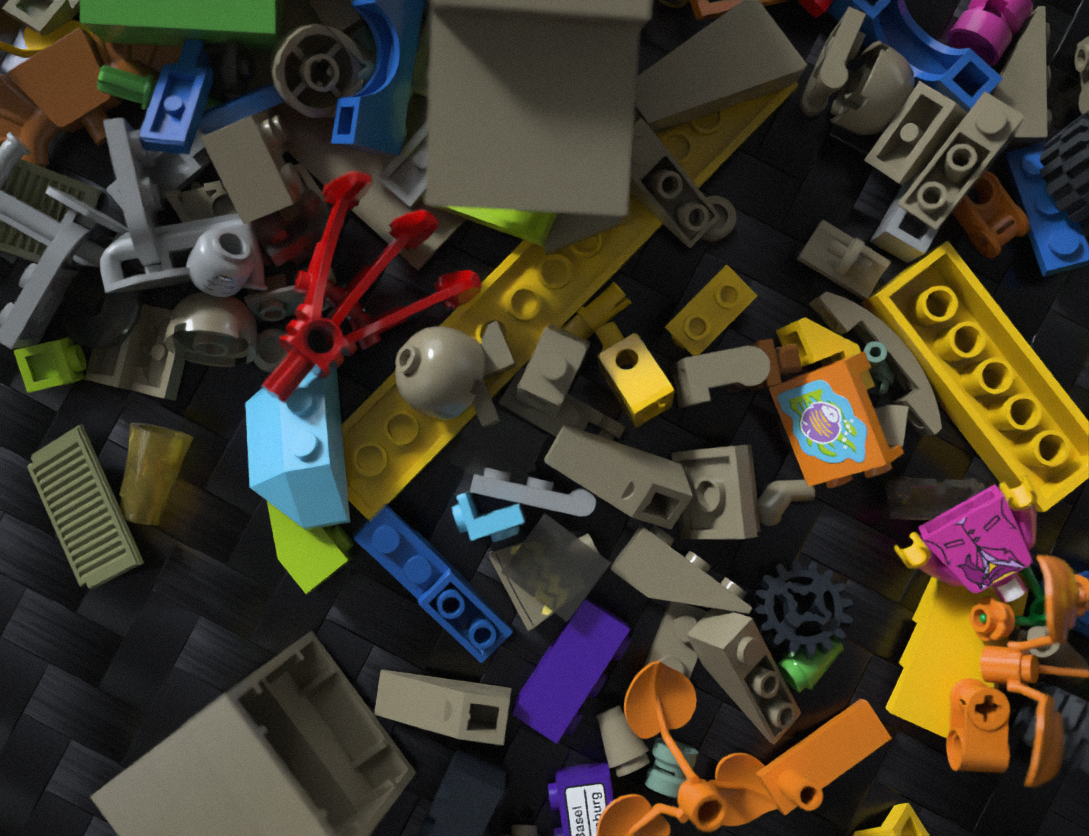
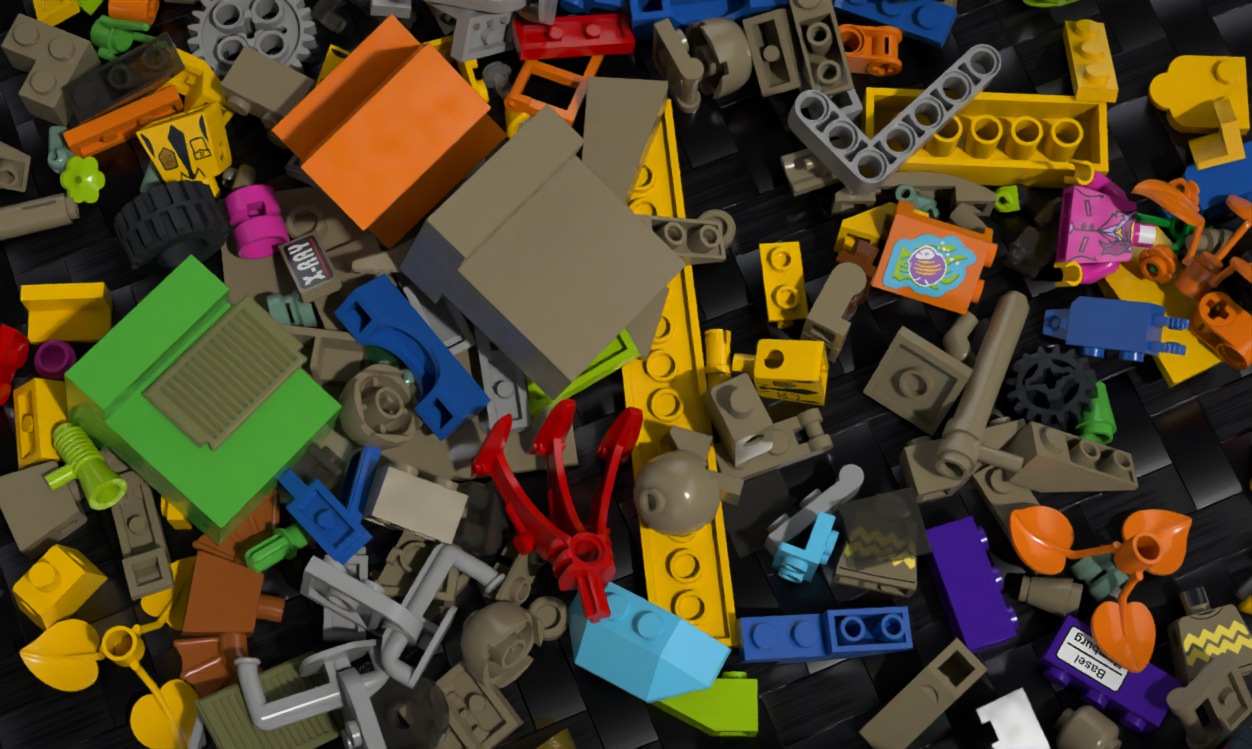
camera: 55 degrees left, 15 degrees down
light grey head [186,228,256,297] -> none
dark tan slope [544,424,693,530] -> none
orange piece [755,698,892,815] -> none
none -> light grey beam [788,44,1001,196]
none -> dark tan cylinder [934,291,1030,481]
none -> arm [994,184,1052,222]
none -> blue hinge [1043,296,1190,362]

